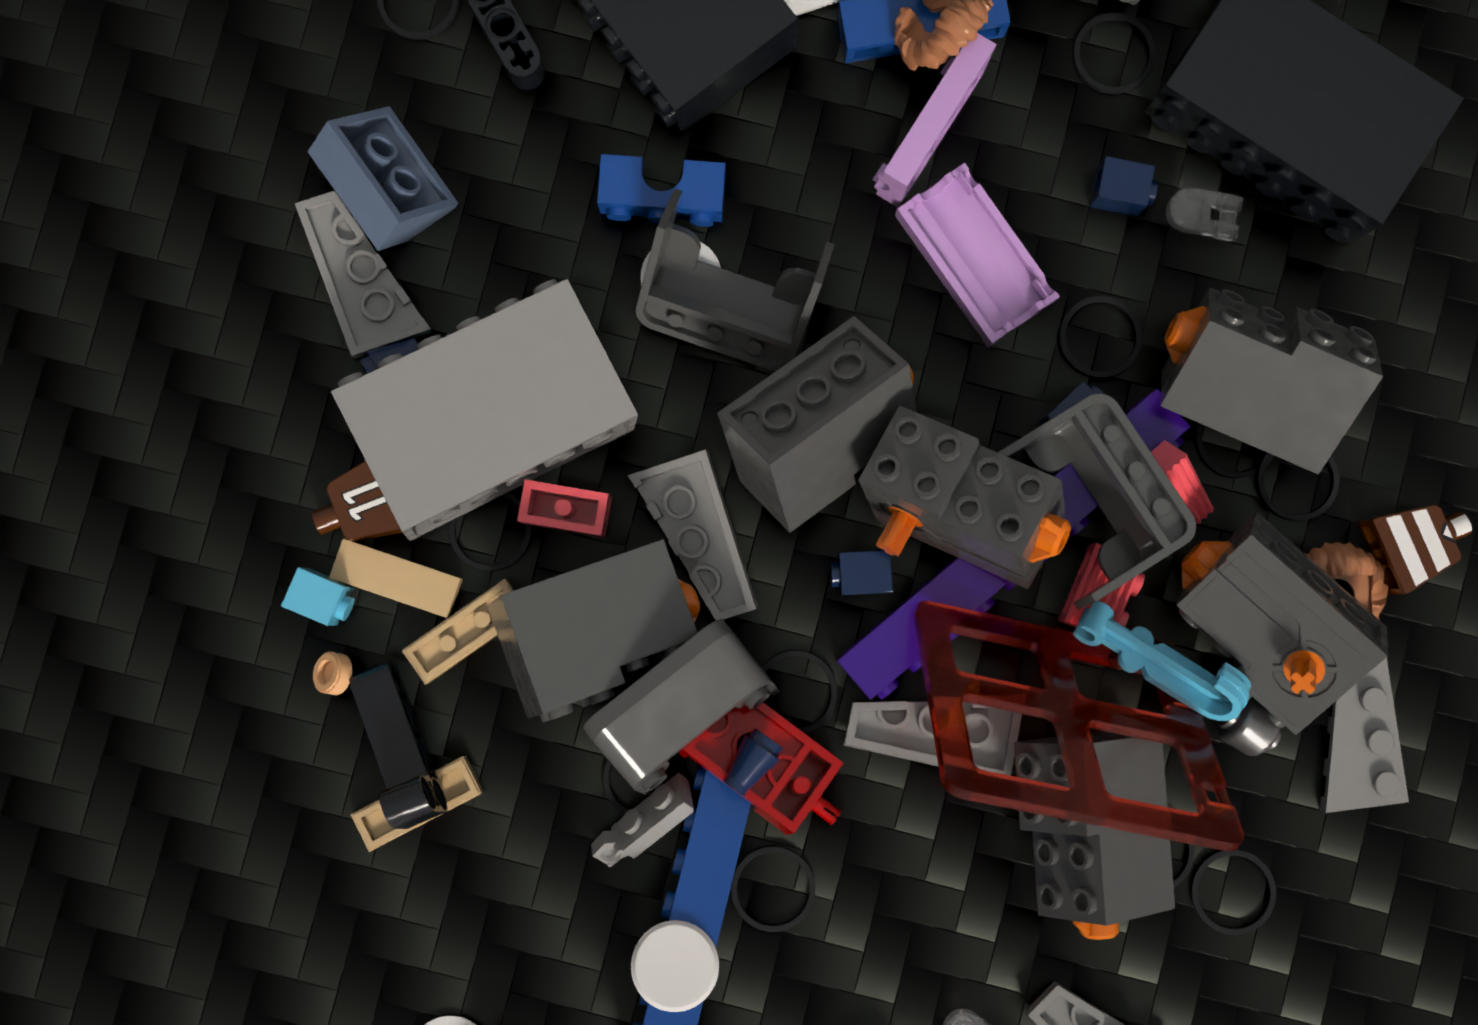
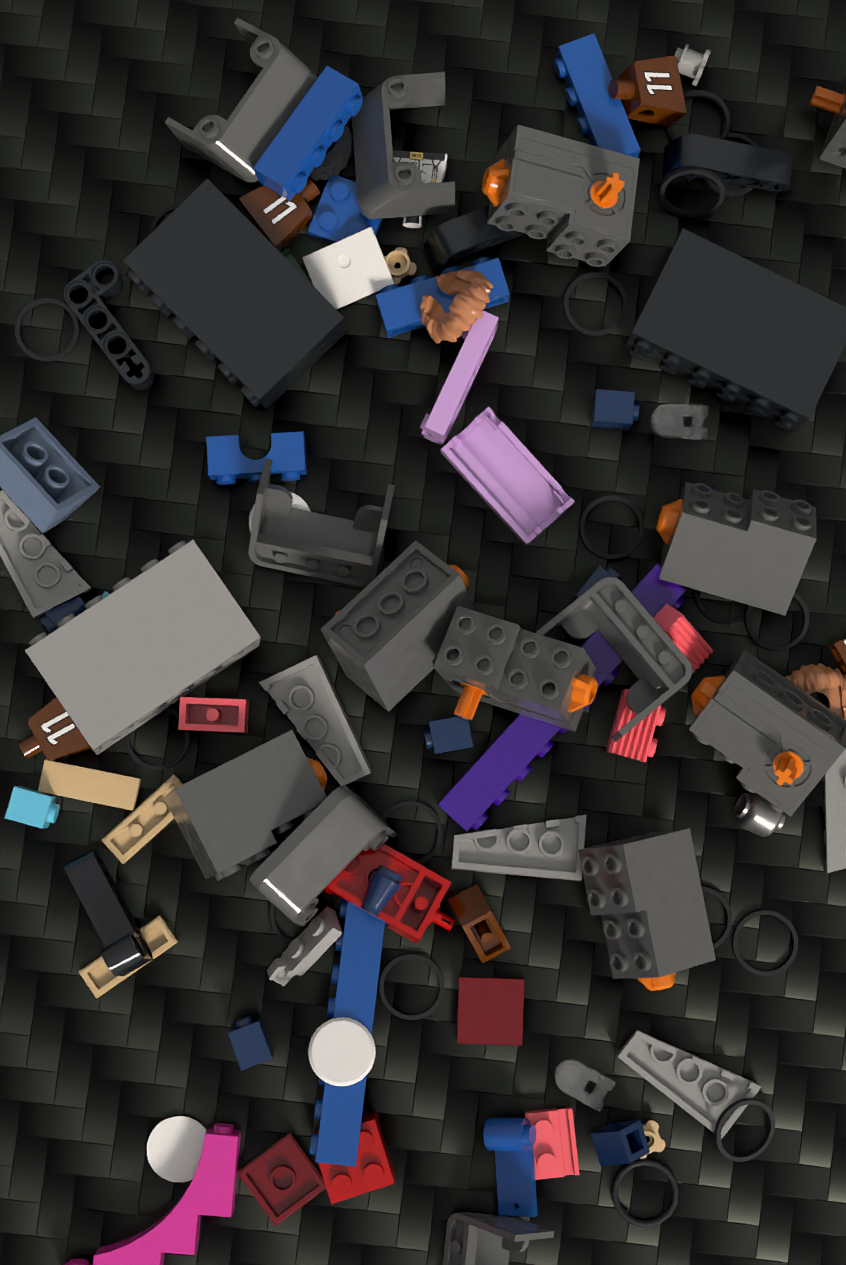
camera: 10 degrees left, 0 degrees up
light nougat tile [313,652,352,695] -> none
clear red window [914,601,1244,851] -> none
medium azure piece [1073,601,1251,721] -> none
none -> dark blue brick [228,1015,275,1071]
none -> reddish brown slope [448,884,511,963]
none -> dark red tile [457,976,524,1045]

